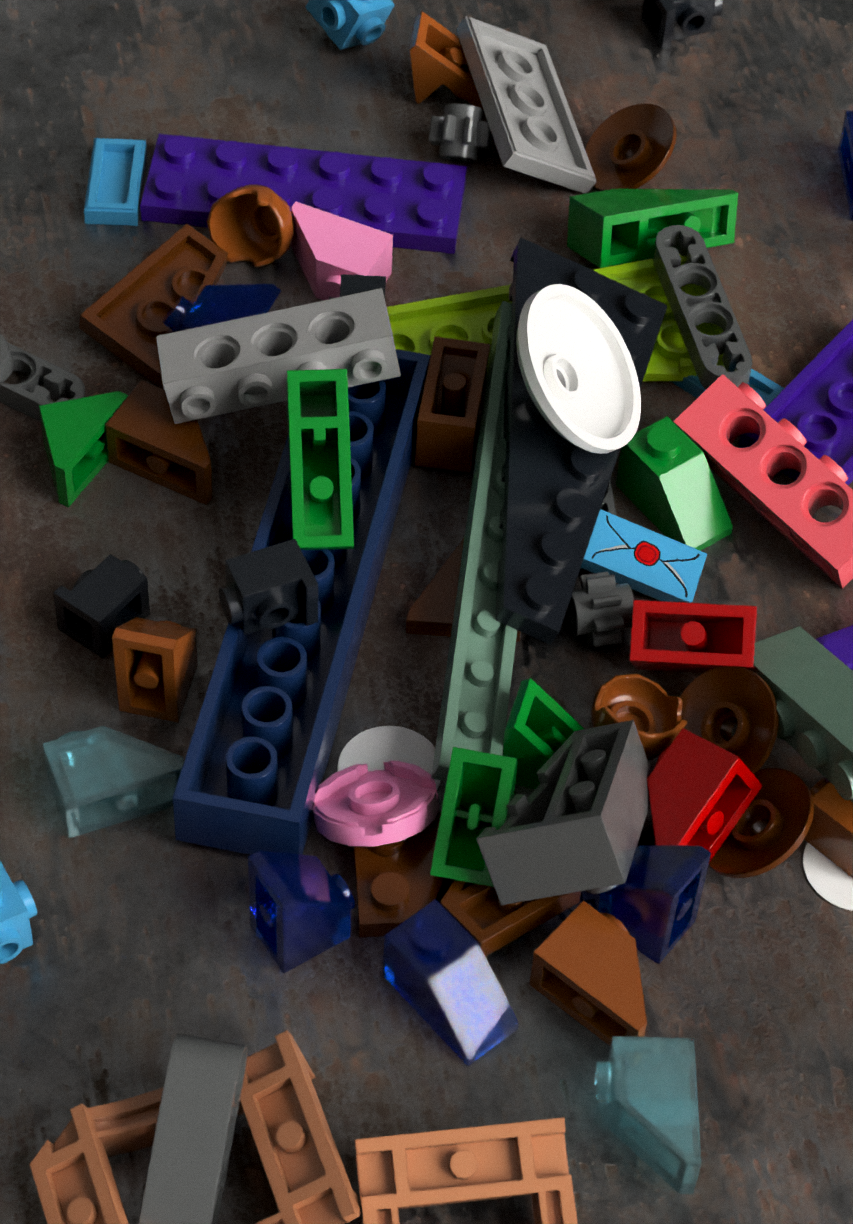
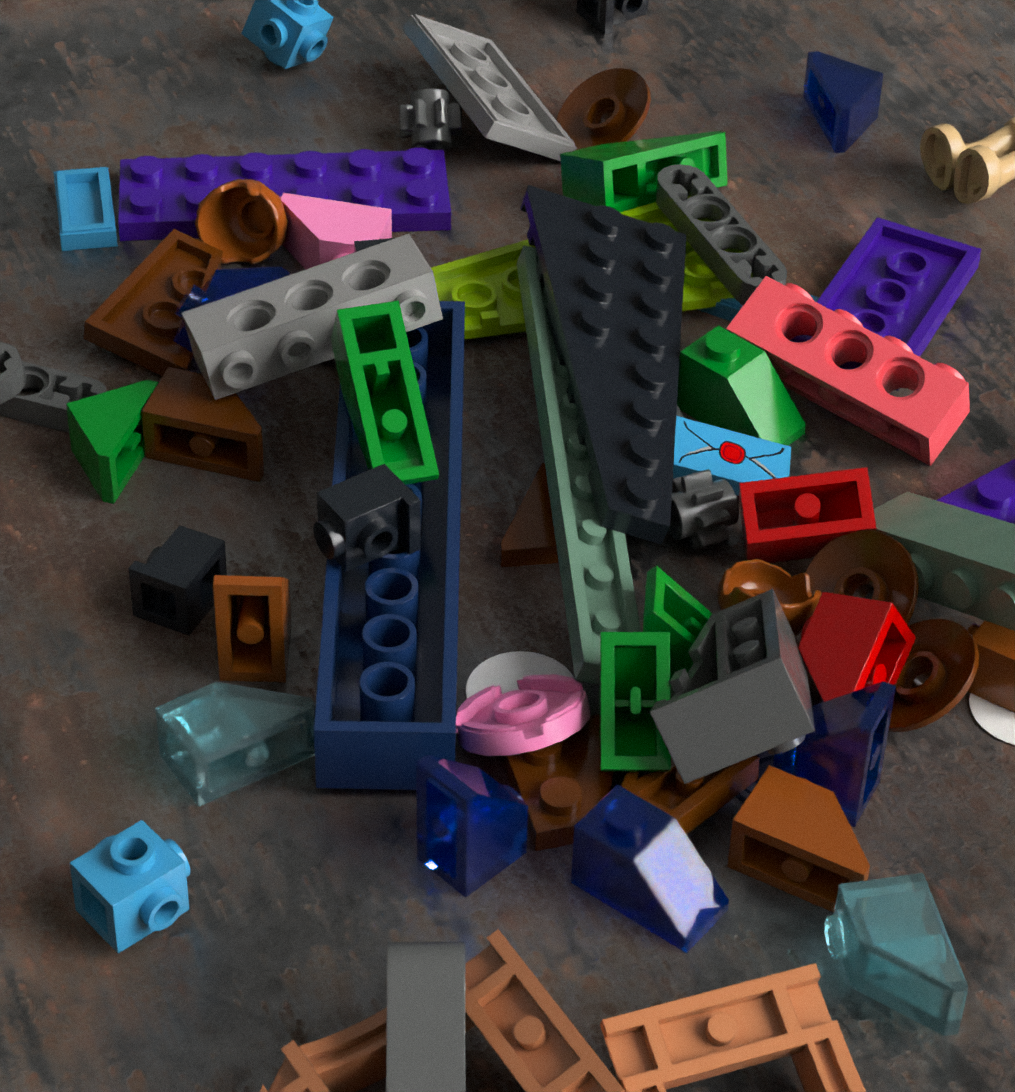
camera: 10 degrees left, 10 degrees down
dark orange slope [410,11,484,110] -> none
reddish brown slope [415,337,490,473] -> none
white dish [516,284,641,454] -> none

